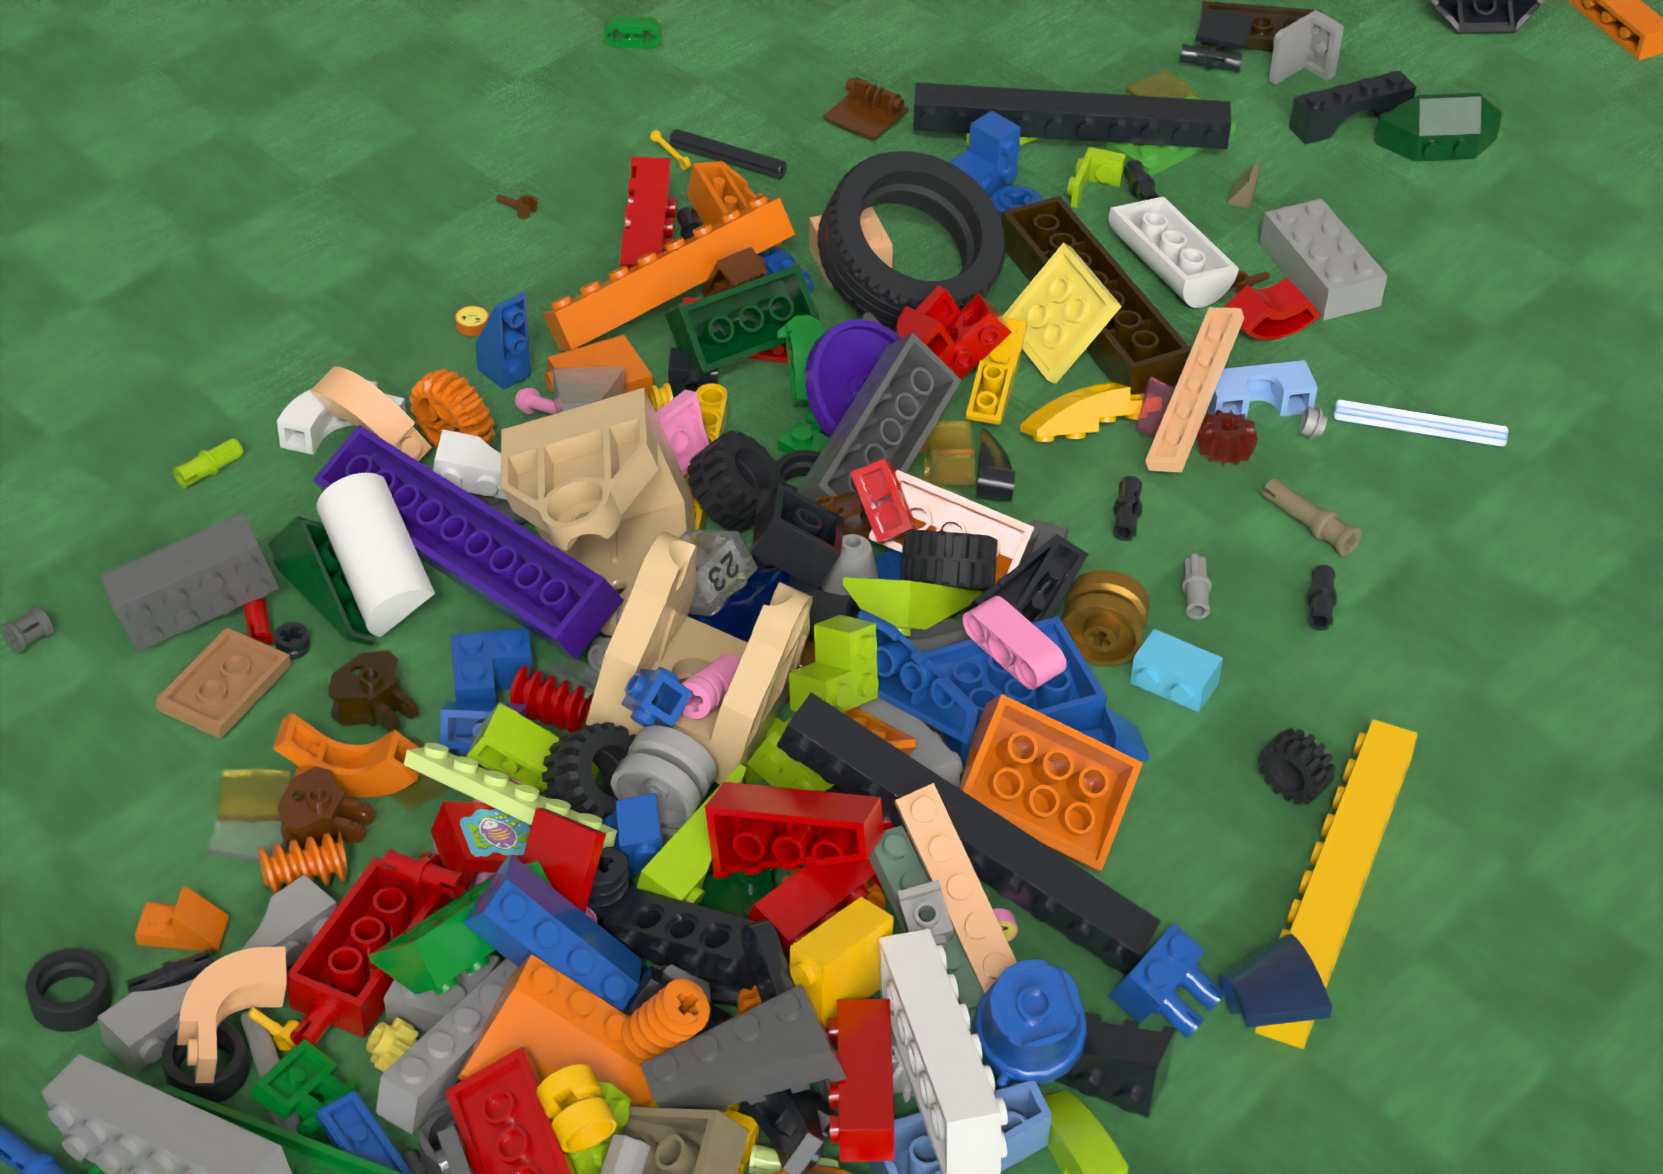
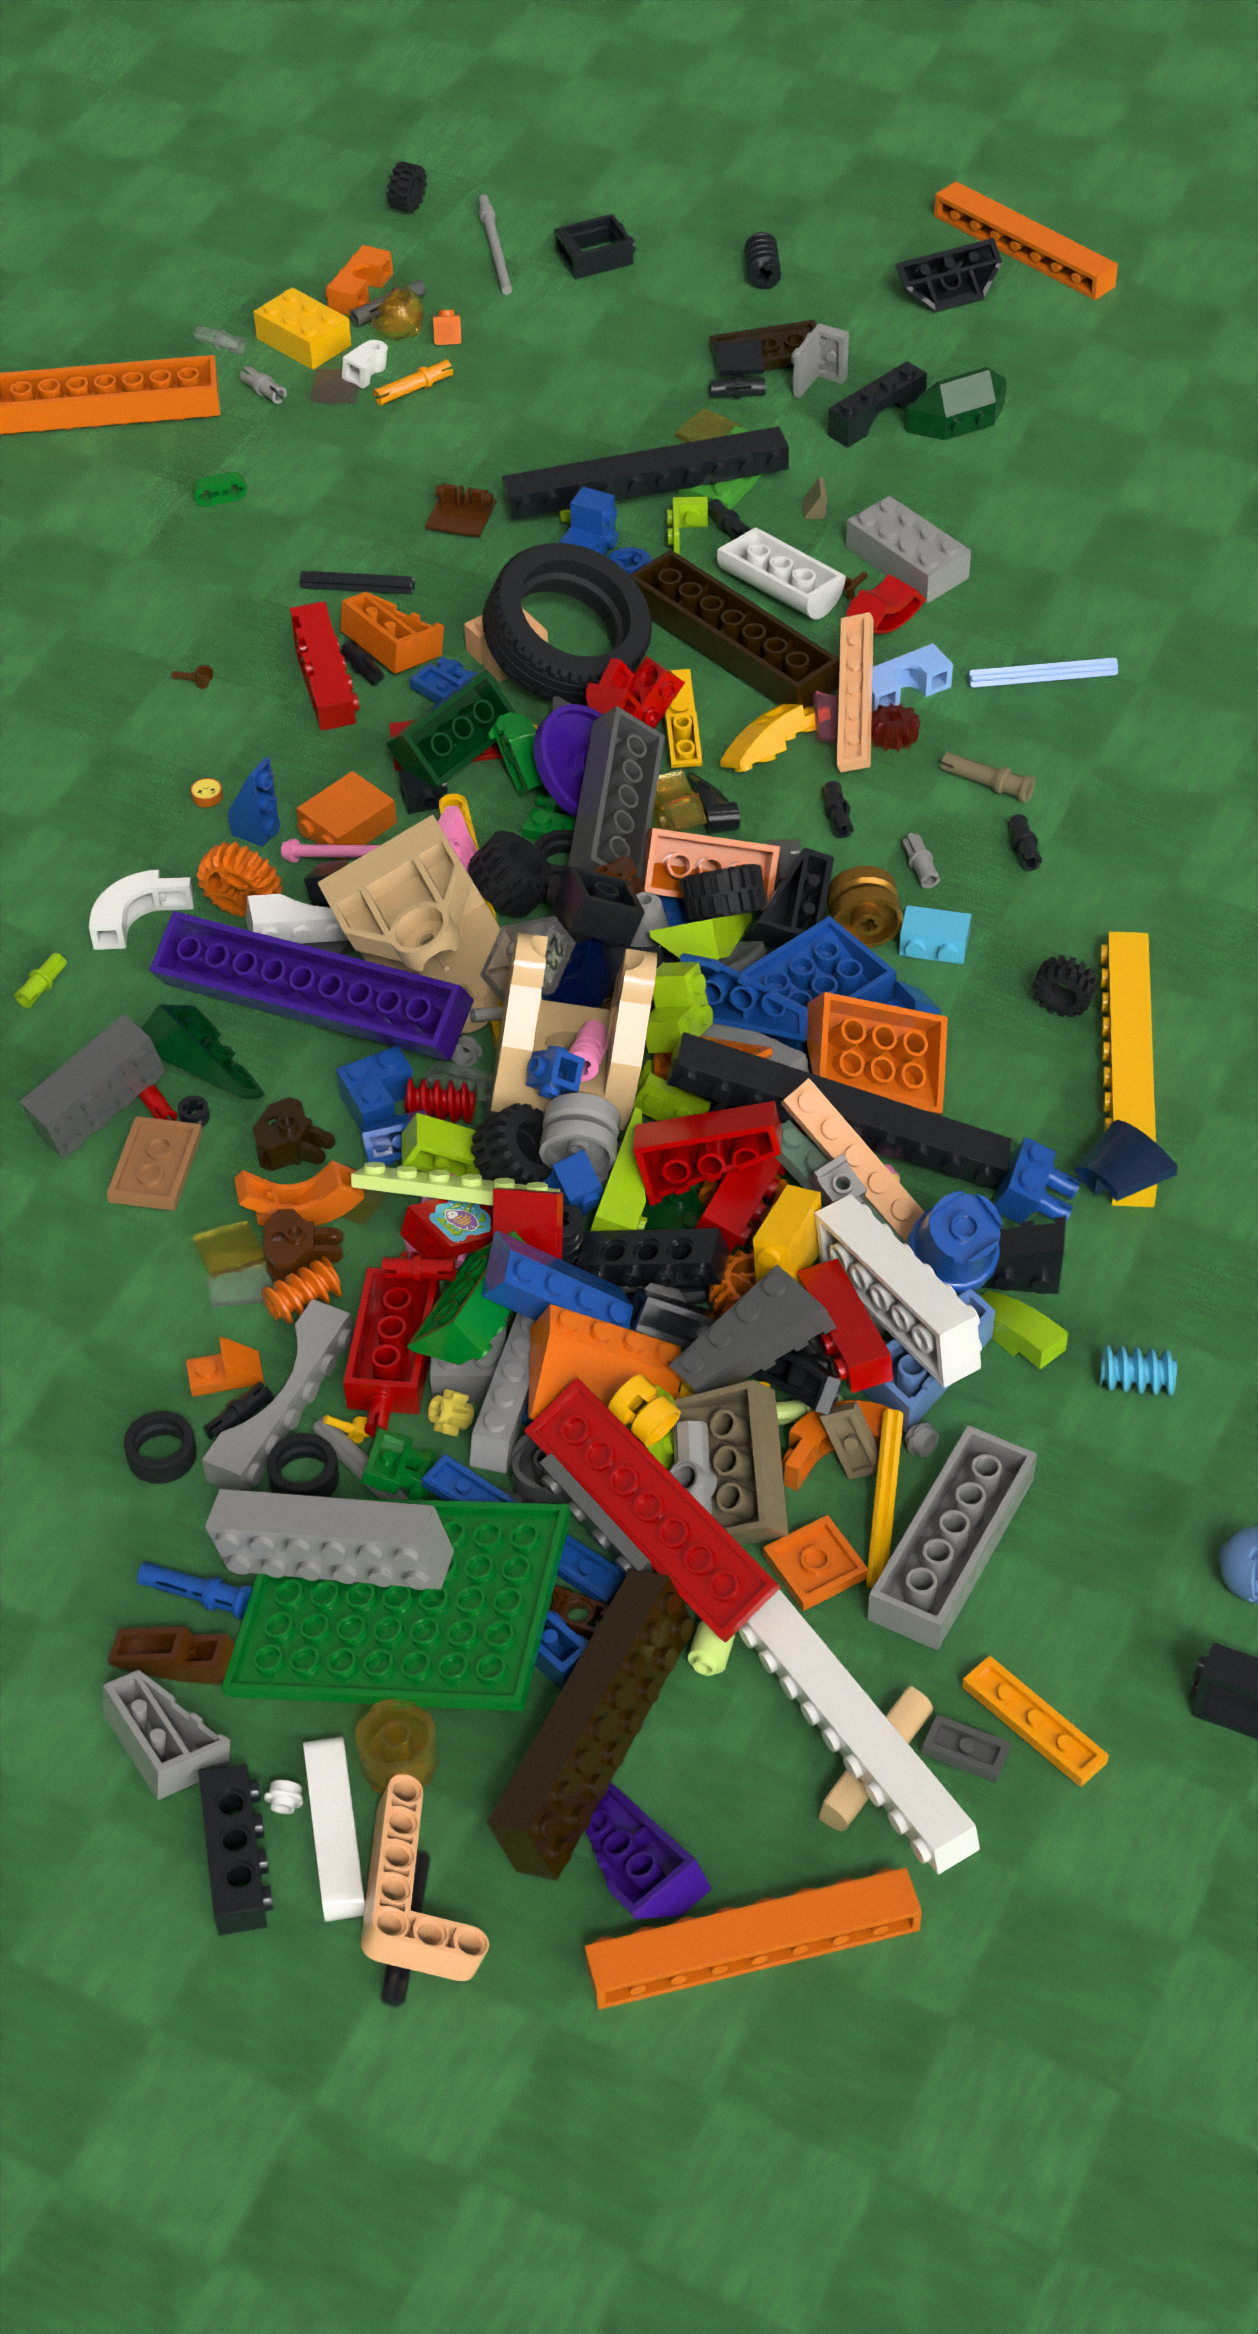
camera: 15 degrees left, 5 degrees up
light nougat arch [177,947,287,1083] -> none
light nougat arch [310,366,432,462] -> none
white brick [317,473,435,637] -> none
orange brick [542,195,795,351] -> none
light grey slope [553,366,625,413] -> none
orange piece [622,978,710,1062] -> none
yellow hinge [650,130,691,170] -> none
yellow bush [650,383,673,412] -> none
reddish brown brick [701,247,767,298] -> none
black beam [741,919,795,1003] -> none
brick [850,458,918,543] -> none
bright pink beam [962,596,1066,690] -> none
light yellow plate [1002,243,1122,384] -> none
light grey plate [1298,407,1327,440] -> none

